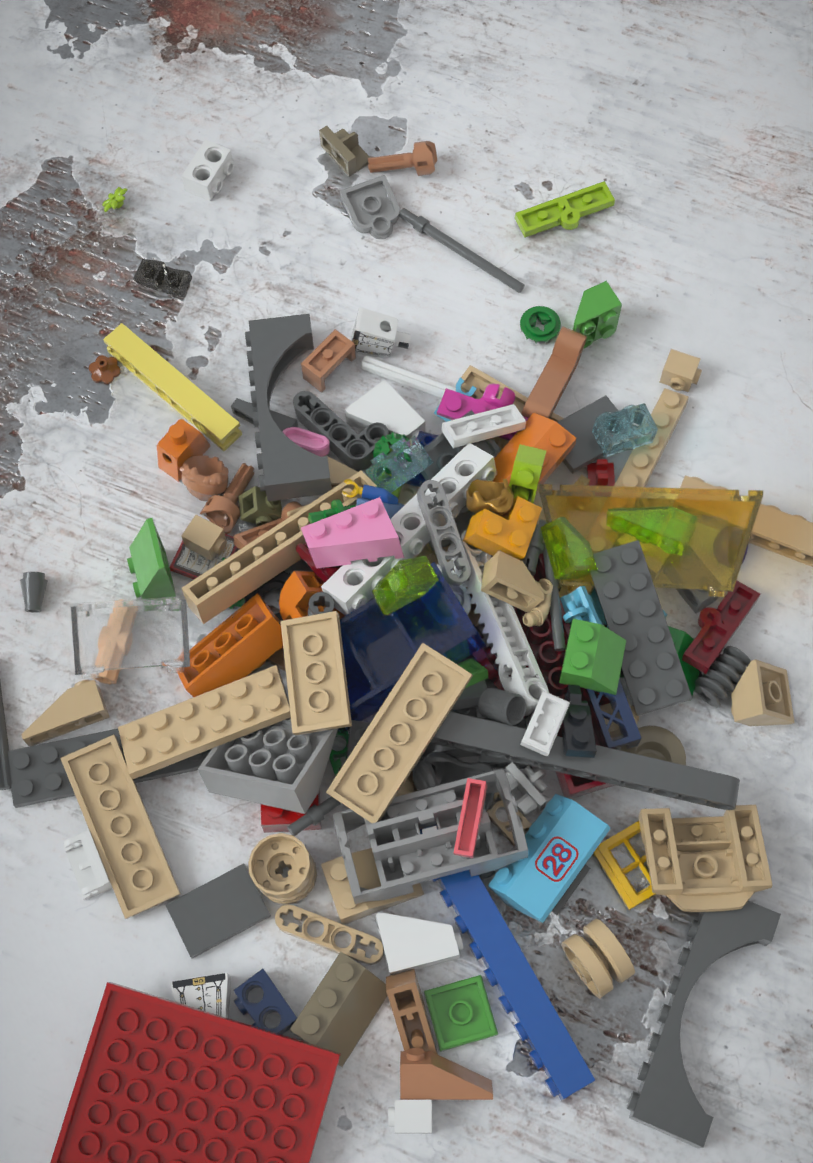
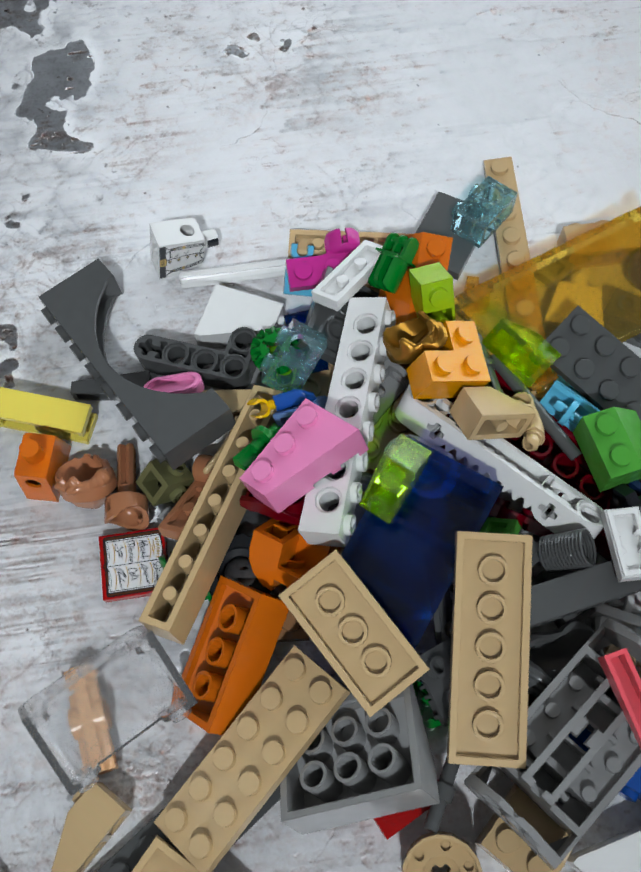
camera: 30 degrees left, 0 degrees up
bright green slope [127,518,177,606] -> none
tan brick [181,515,227,561] -> none
nougat panel [301,329,356,392] -> none
dark grey bush [308,592,334,616] -> none
dark tan panel [319,125,370,177] -> none
light grey plate [340,175,400,239] -> none
nougat piece [368,141,437,176] -> none
dark grey bar [399,208,525,293] -> none
light grey beam [417,480,471,586] -> none
lime hinge [515,181,615,238] -> none
green gear [520,306,561,344] -> none
nougat beam [521,326,587,419] -> none
bright green slope [573,280,622,349] -> none
red tile [586,459,615,491] -> none
clear neon green slope [606,506,697,556] -> none
tan brick [659,349,702,392] -> none
none -> green arm [368,233,419,294]

